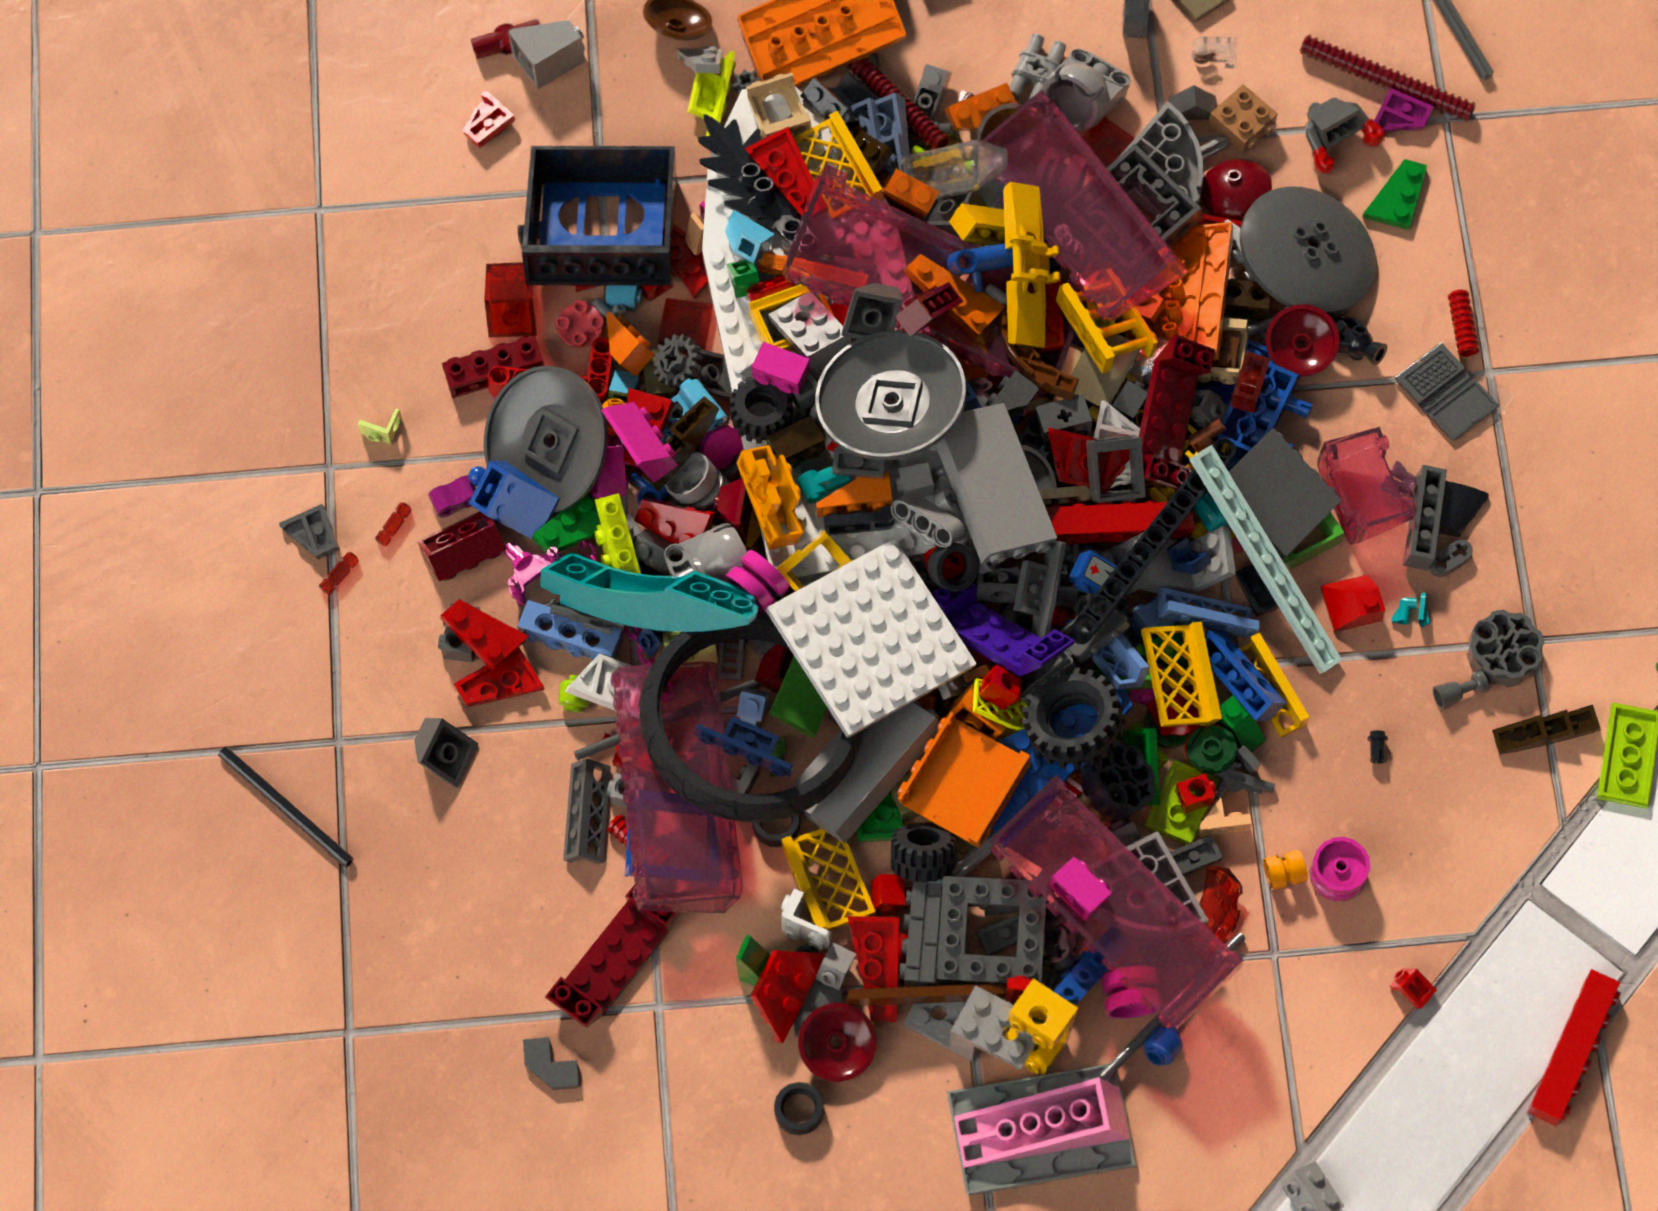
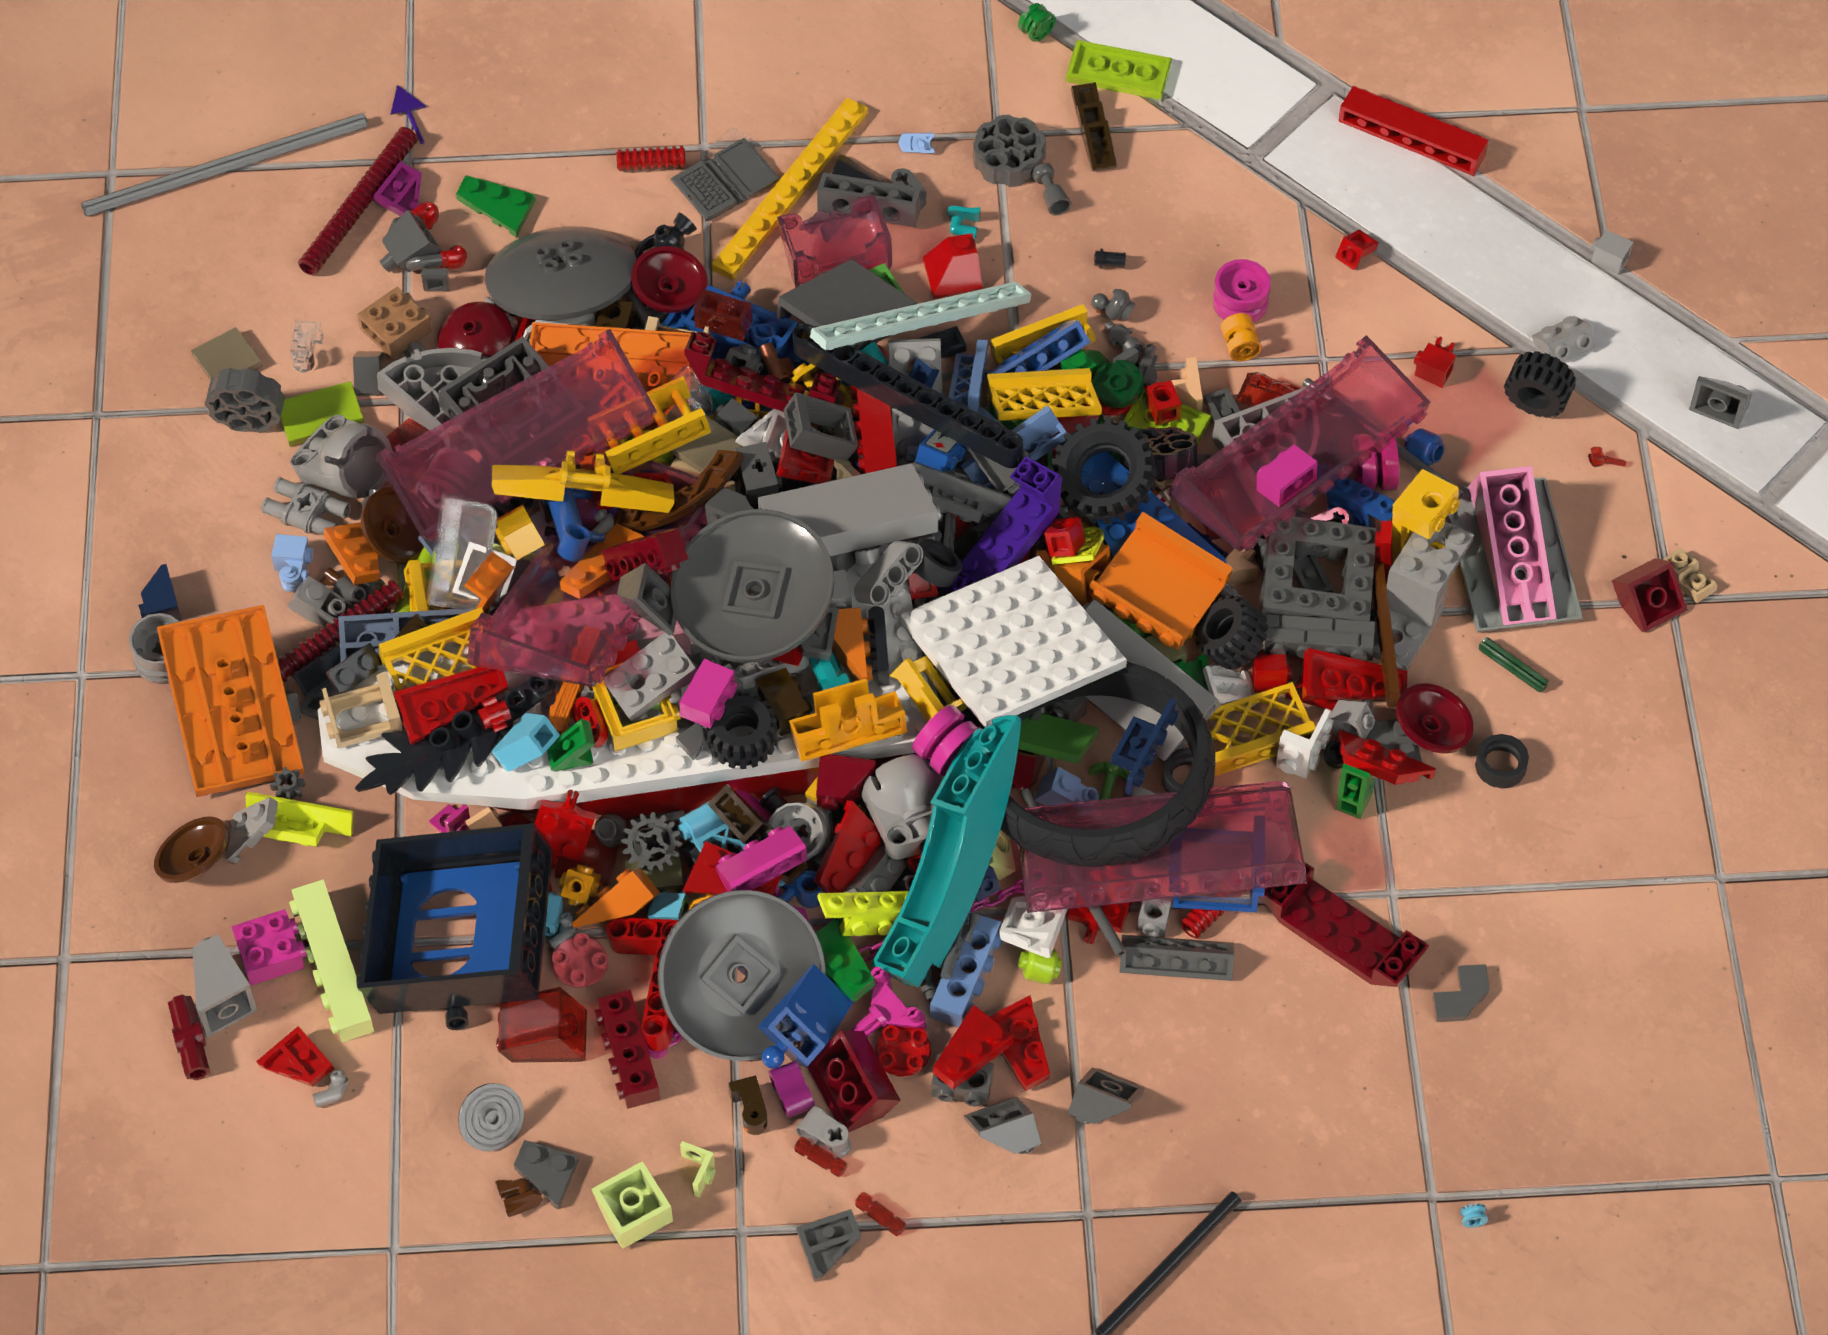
camera: 90 degrees left, 10 degrees down
none -> dark pink brick [231,909,307,986]
none -> light blue brick [271,534,314,592]
none -> lime tile [281,381,365,447]
none -> dark grey tile [285,690,301,721]
none -> yellowish green brick [289,880,374,1043]
none -> light grey arm [312,1070,348,1108]
none -> dark grey cone [333,576,366,603]
none -> dark purple piece [391,85,426,144]
none -> dark grey tile [421,268,450,291]
none -> flat silver shield [458,1083,524,1151]
none -> red gear [477,696,511,733]
none -> reddish brown piece [495,1178,542,1217]
none -> dark grey wing [514,1140,579,1209]
none -> red plate [534,790,596,869]
none -> light orange brick [559,864,602,907]
none -> yellowish green slope [592,1161,673,1249]
none -> dark grey animal [594,813,628,848]
none -> yellow plate [711,97,868,281]
none -> dark brown leg [728,1075,768,1135]
none -> light grey piece [795,1106,851,1159]
none -> red dish [875,1025,931,1077]
none -> light blue piece [899,132,935,153]
none -> slope [964,1097,1042,1154]
none -> dark grey animal [1091,289,1136,321]
none -> flat silver piece [1105,321,1145,356]
none -> white slope [1203,665,1257,708]
none -> red brick [1413,337,1456,388]
none -> medium azure bush [1460,1203,1488,1228]
none -> dark green axle [1478,637,1549,692]
none -> black tyre [1504,351,1576,418]

